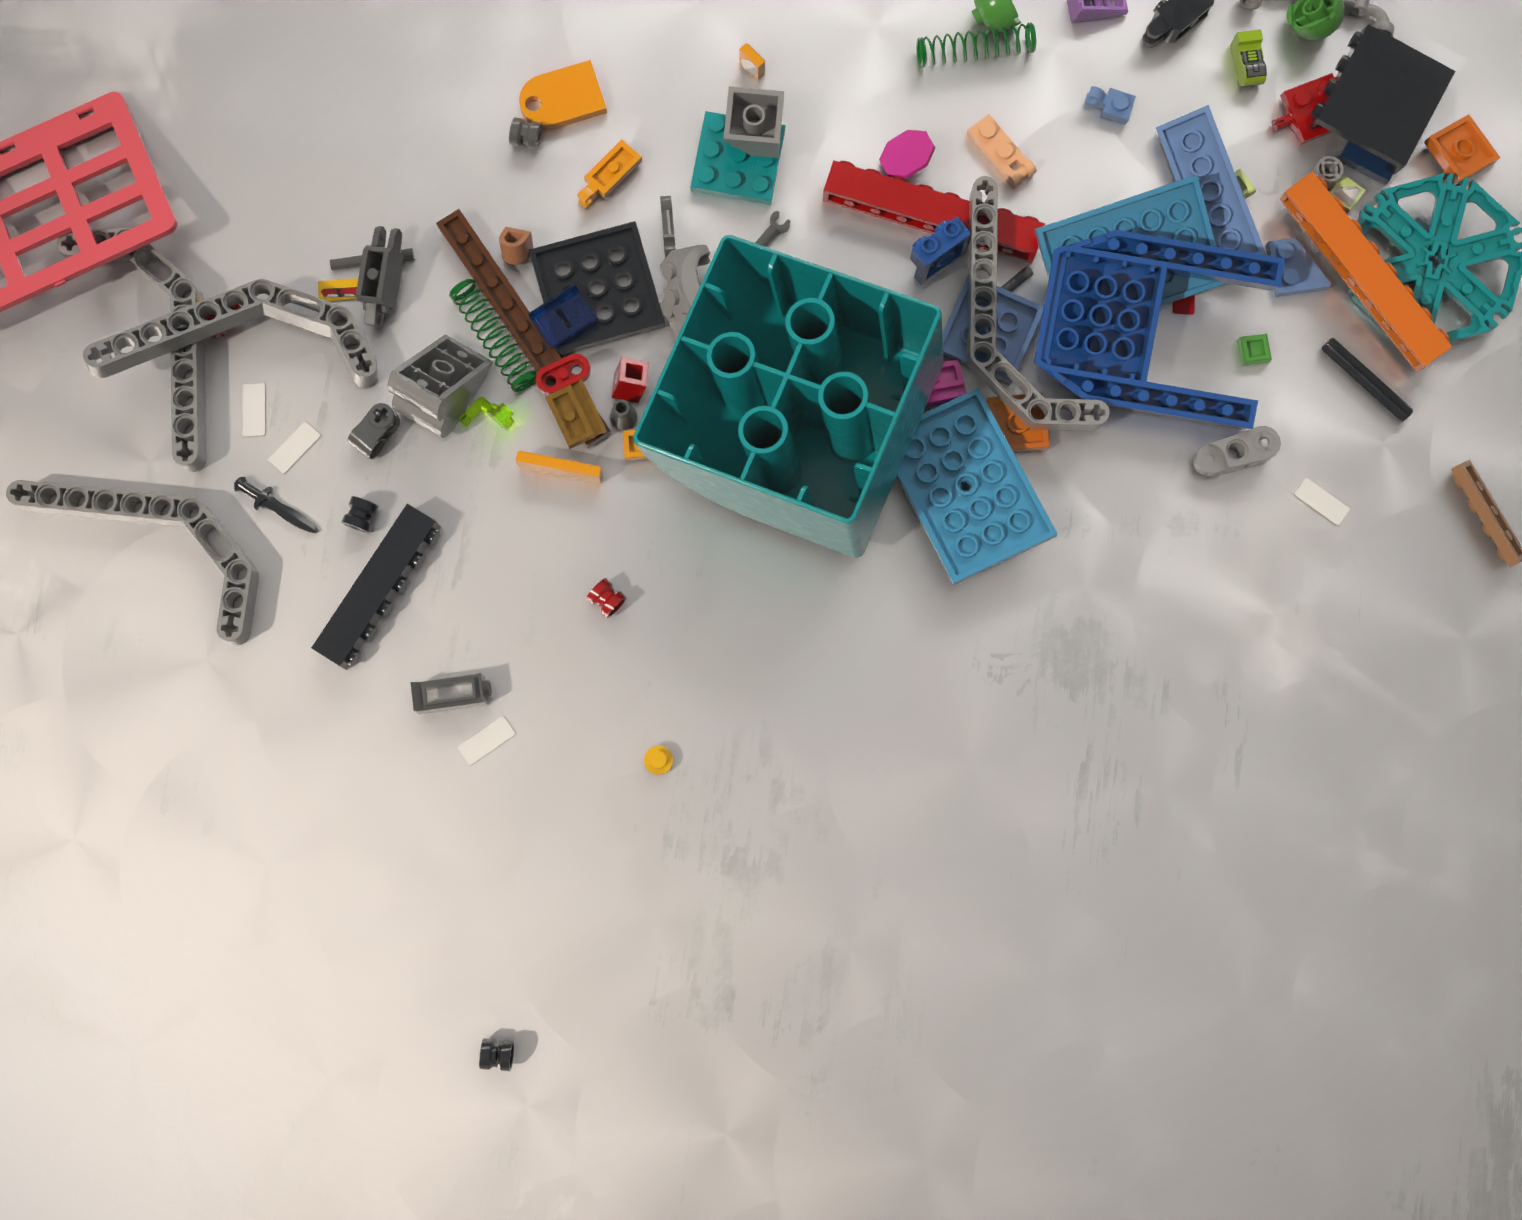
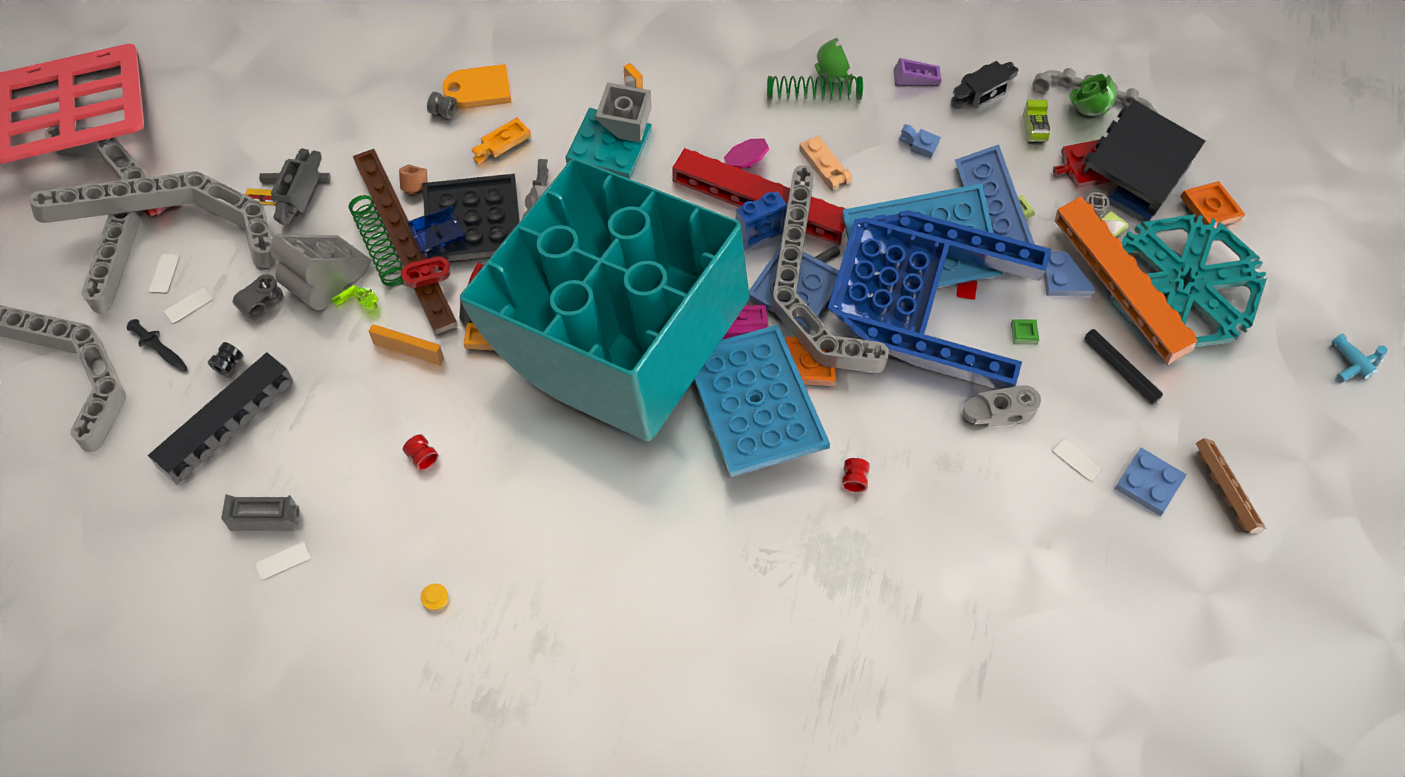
camera: 10 degrees right, 20 degrees down
pearl gold plate [545,380,607,449] -> none
none -> red wheel [842,458,870,493]
none -> medium blue plate [1114,447,1187,517]

